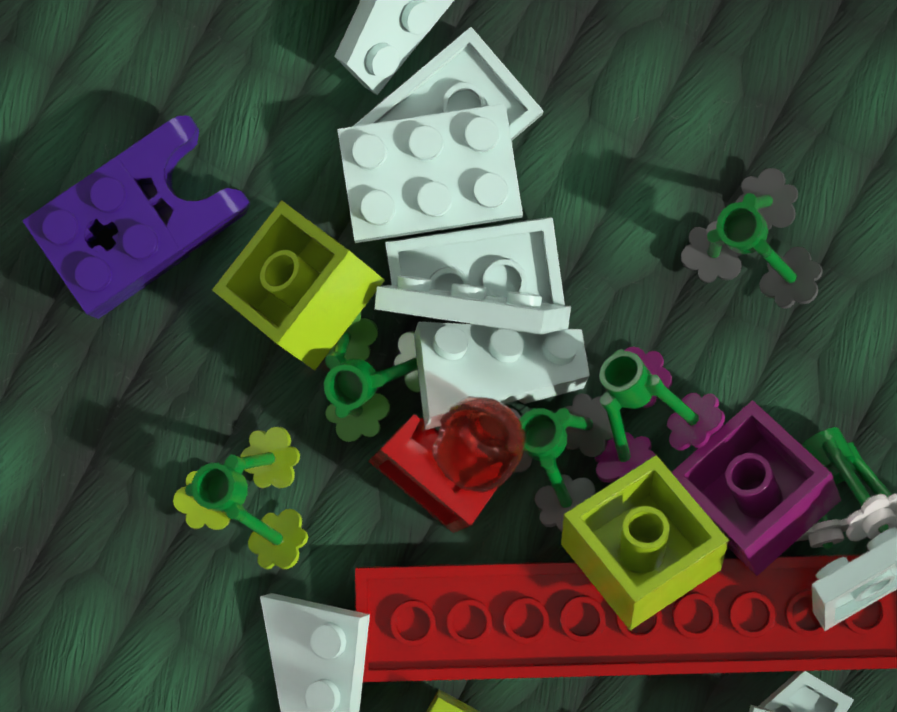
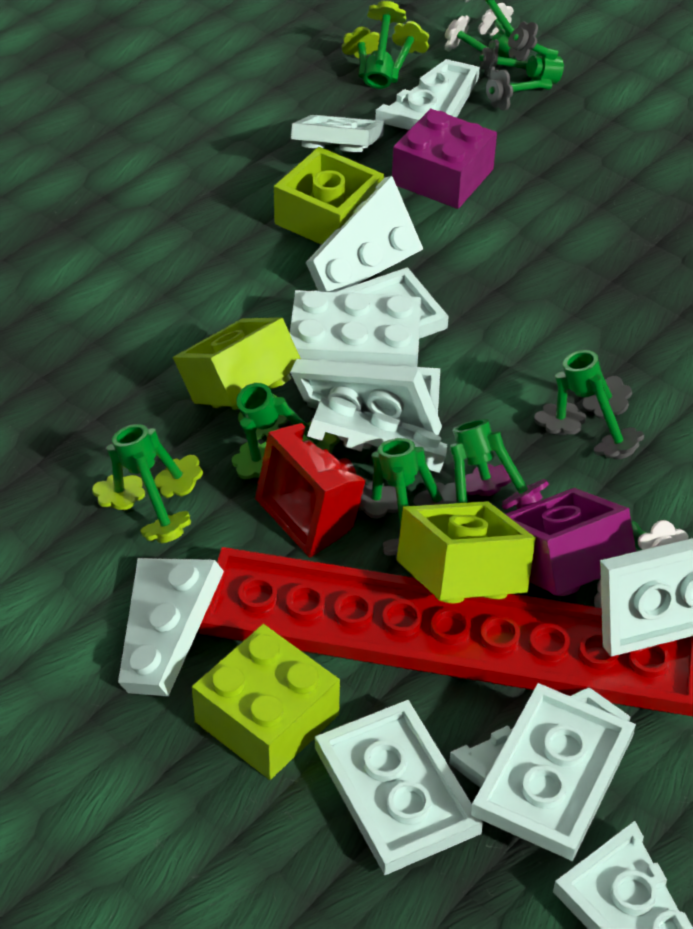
camera: 15 degrees right, 40 degrees down
dark purple brick [22,115,251,319] -> none
clear red hair [432,396,525,493] -> none

